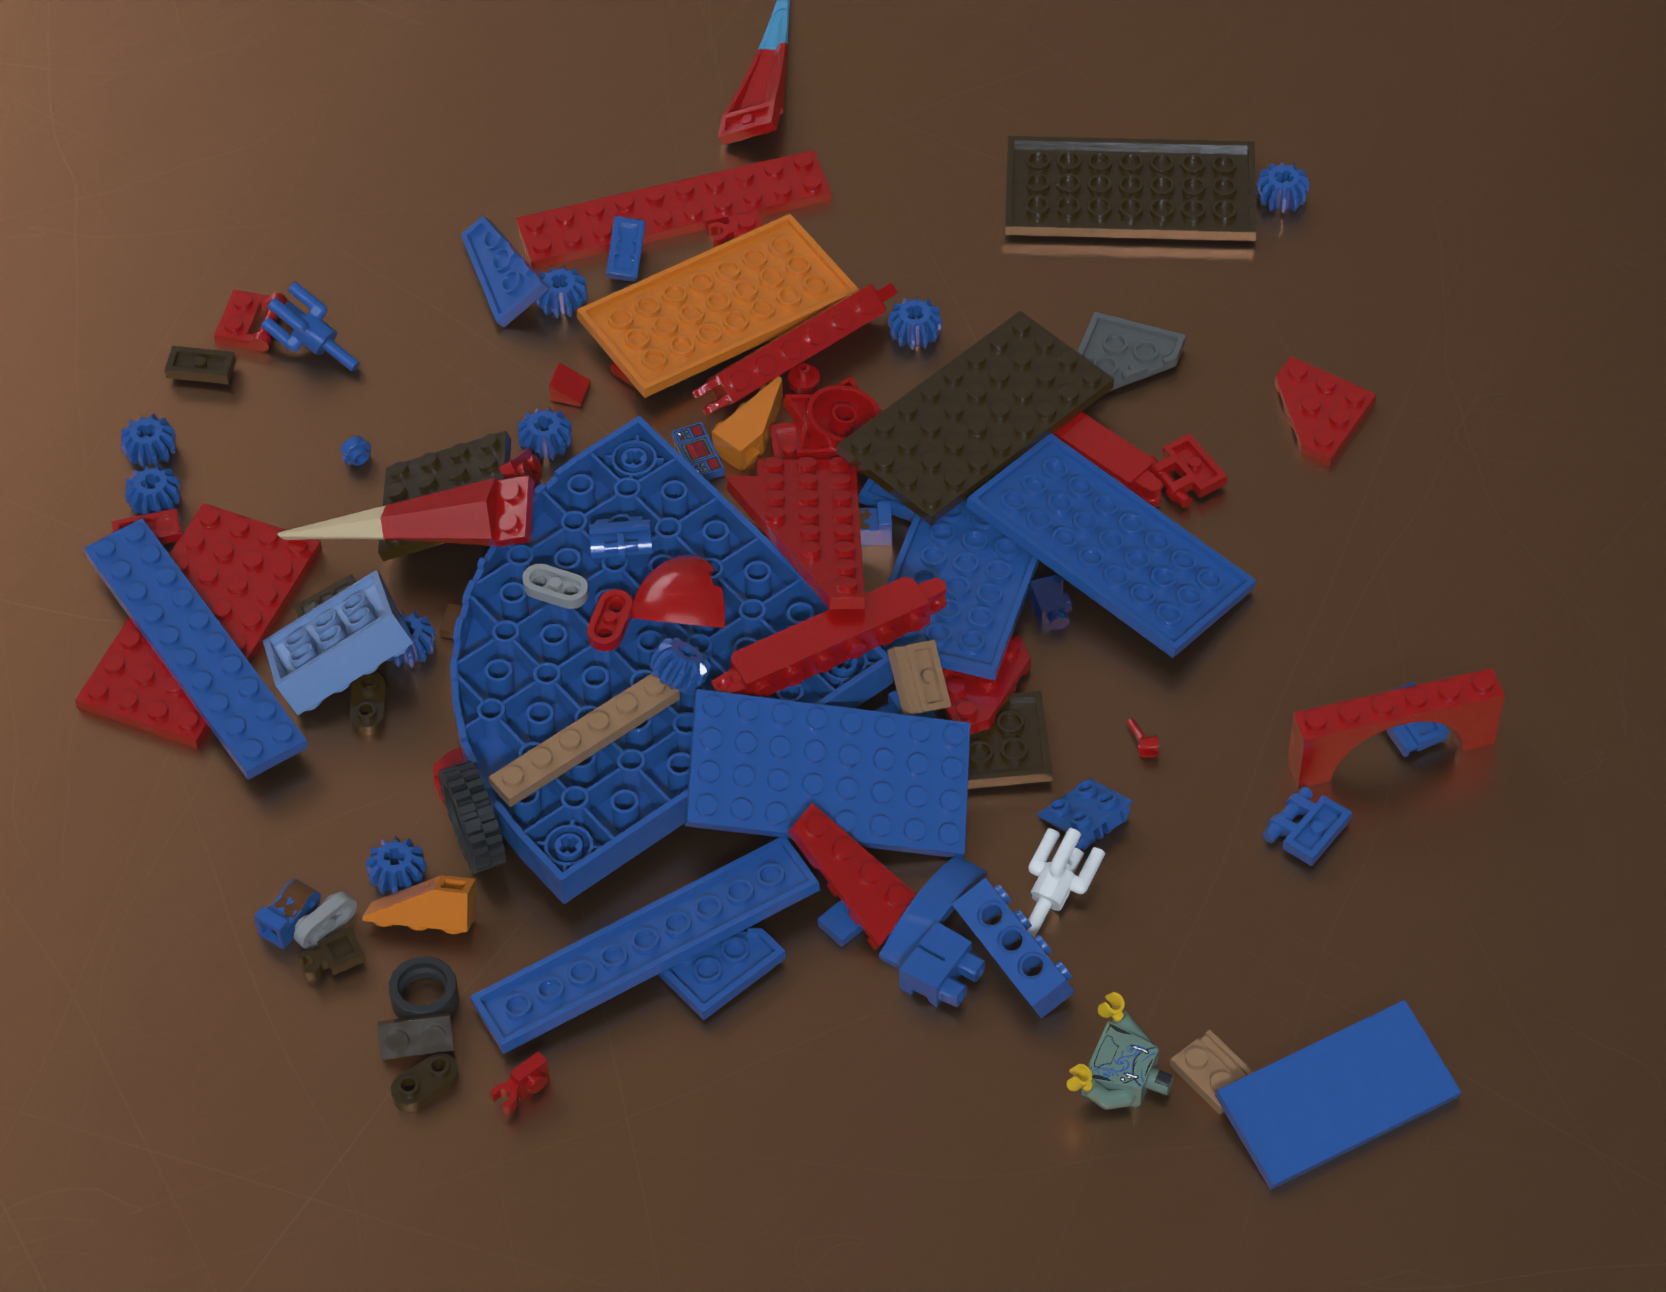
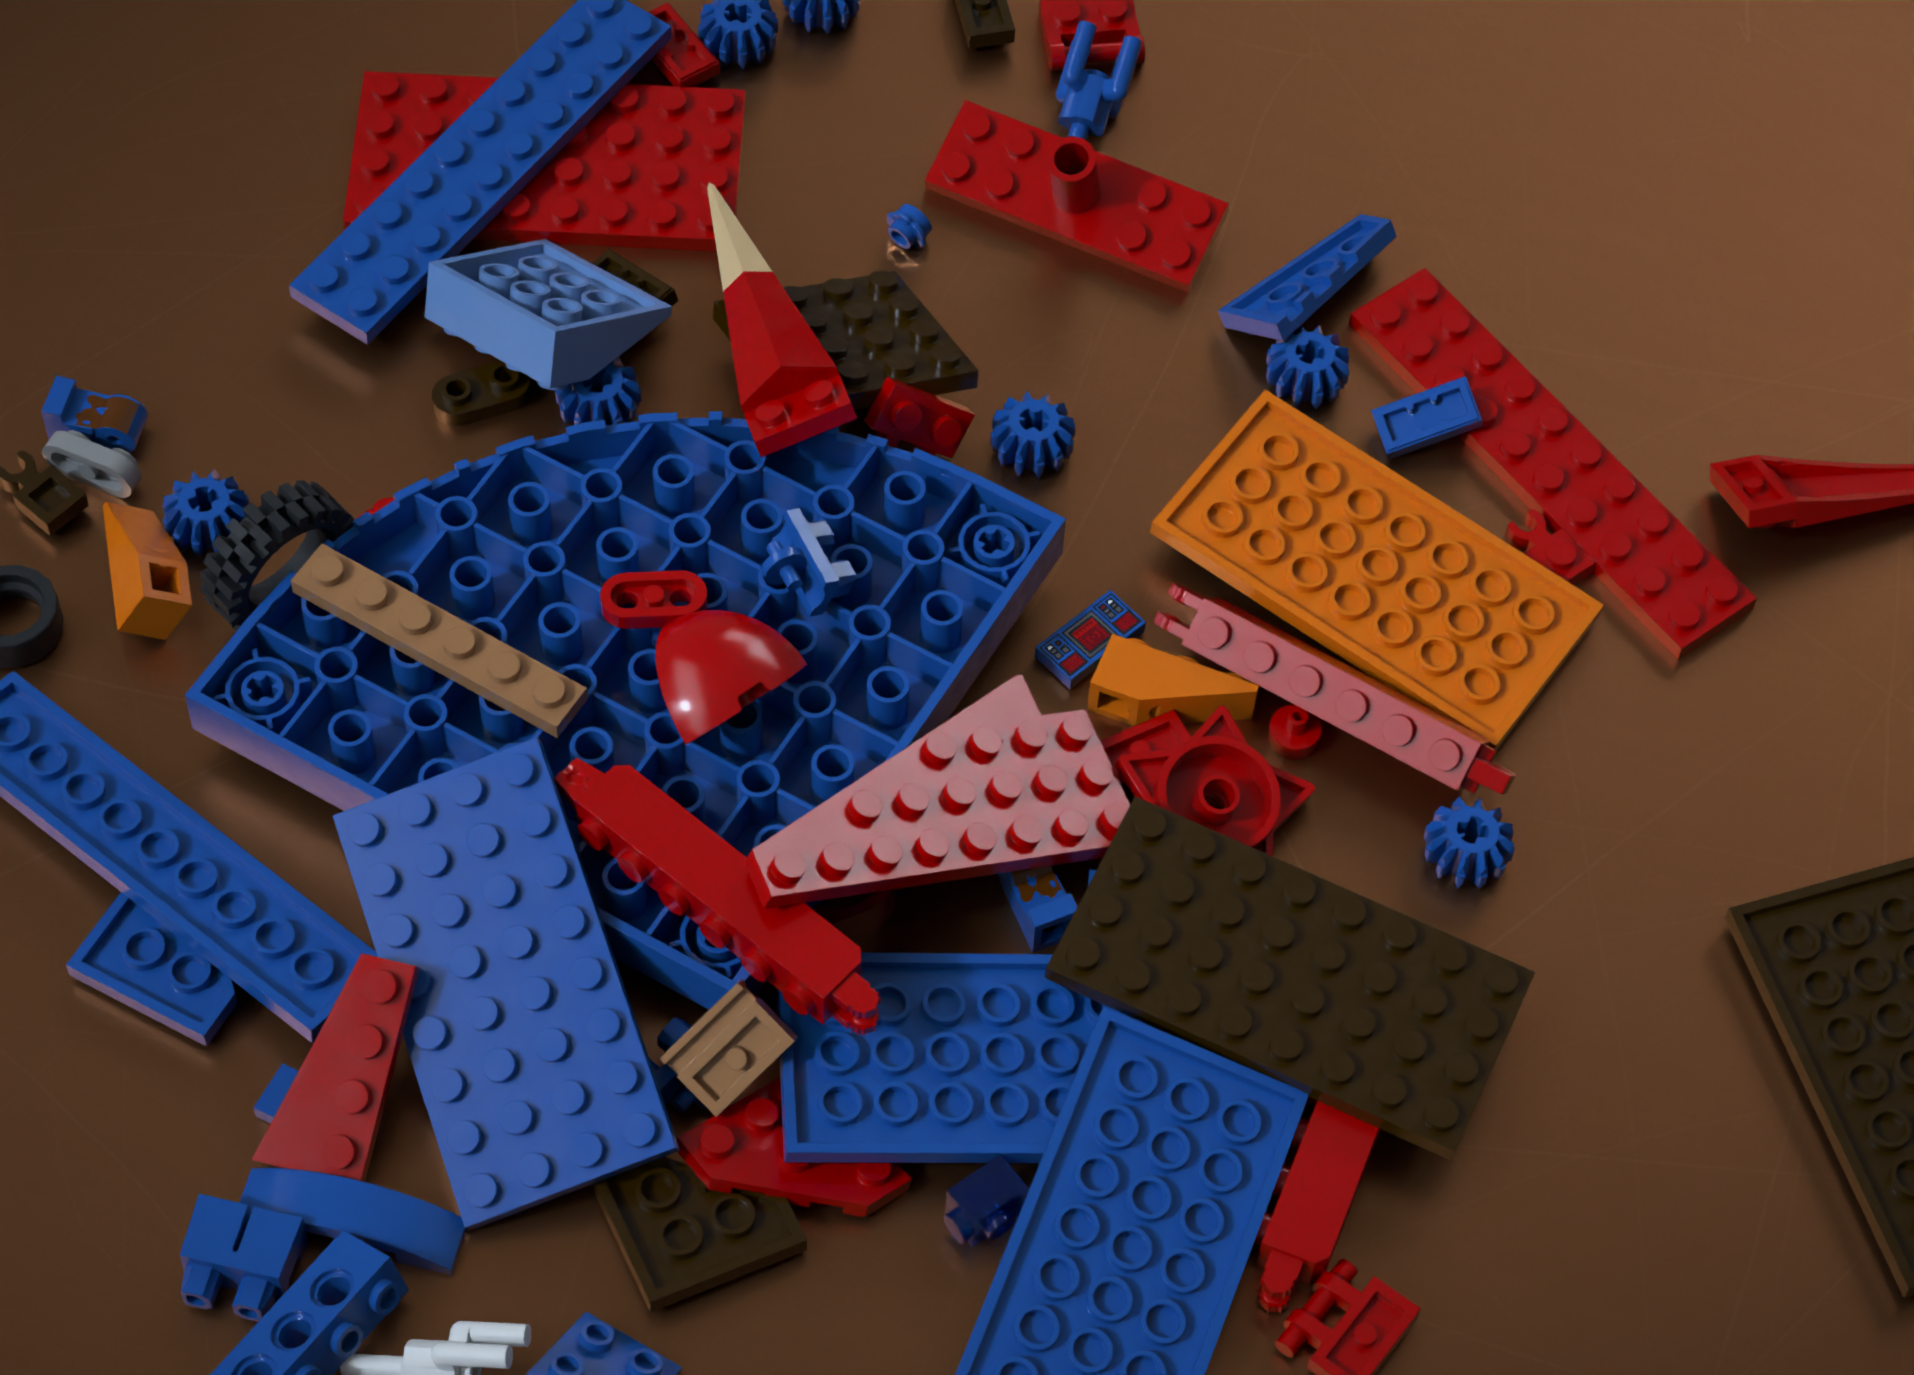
camera: 65 degrees right, 5 degrees up
light grey plate [522,564,589,609] -> none
red slope [549,363,591,407] -> none
blue gear [649,638,711,693] -> none
dark grey plate [1077,311,1186,392] -> none
none -> red plate [924,100,1229,293]

